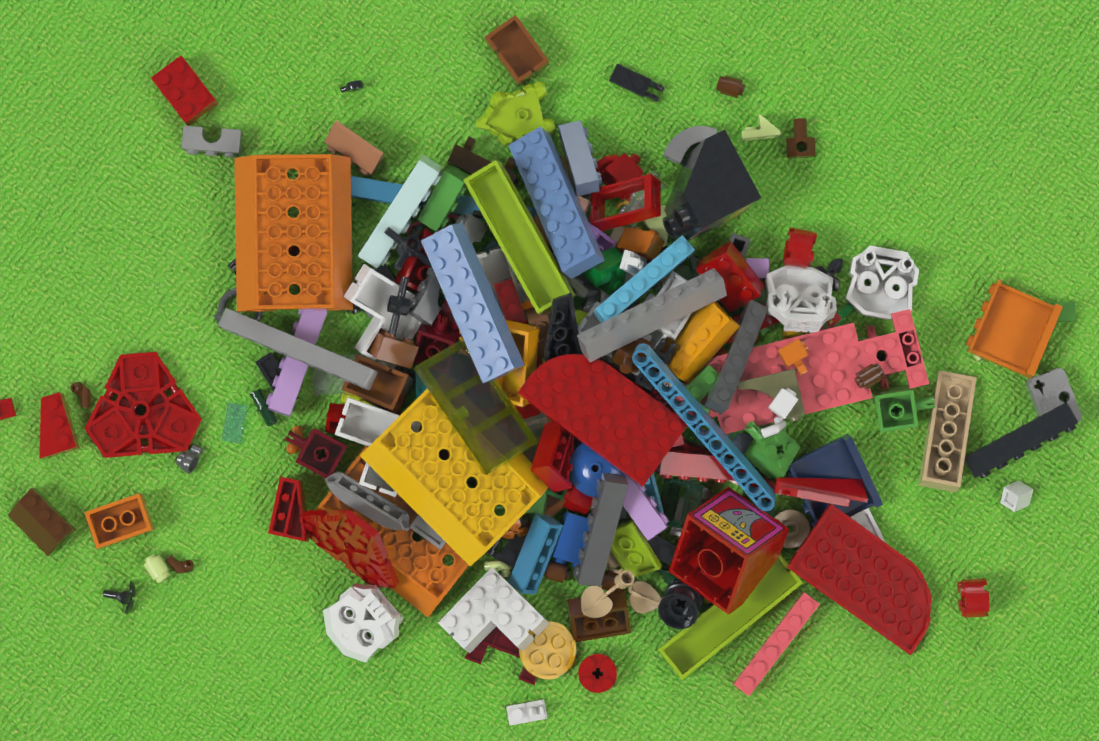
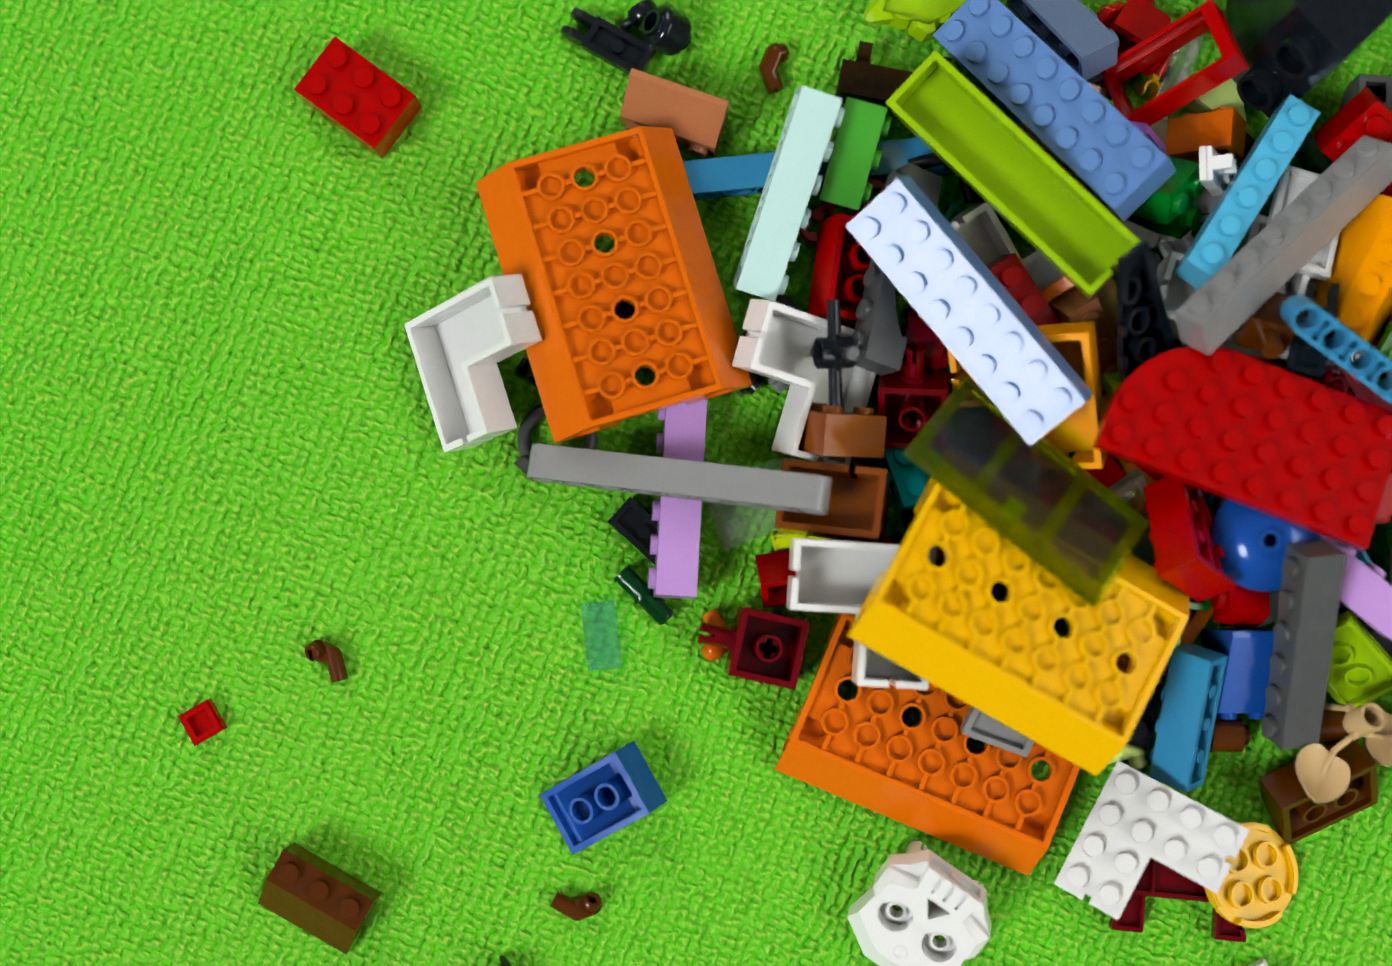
camera: 15 degrees left, 0 degrees up
red wedge [39,392,80,459] -> none
red plate [84,352,203,458] -> none
orange brick [84,493,155,549] -> none
yellowish green brick [143,554,170,583] -> none
dark grey piece [176,444,203,474] -> none
light grey arch [182,126,243,158] -> none
red wedge [268,477,309,542] -> none
red plate [301,510,399,588] -> none
light grey brick [325,472,410,531] -> none
black bar [384,224,432,270] -> none
red brick [578,653,617,693] -> none
none -> white piece [404,274,542,453]
none -> blue slope [540,741,667,855]
none -> black hinge [560,8,656,75]
none -> black head [641,5,691,56]
none -> reddish brown arm [759,43,789,94]

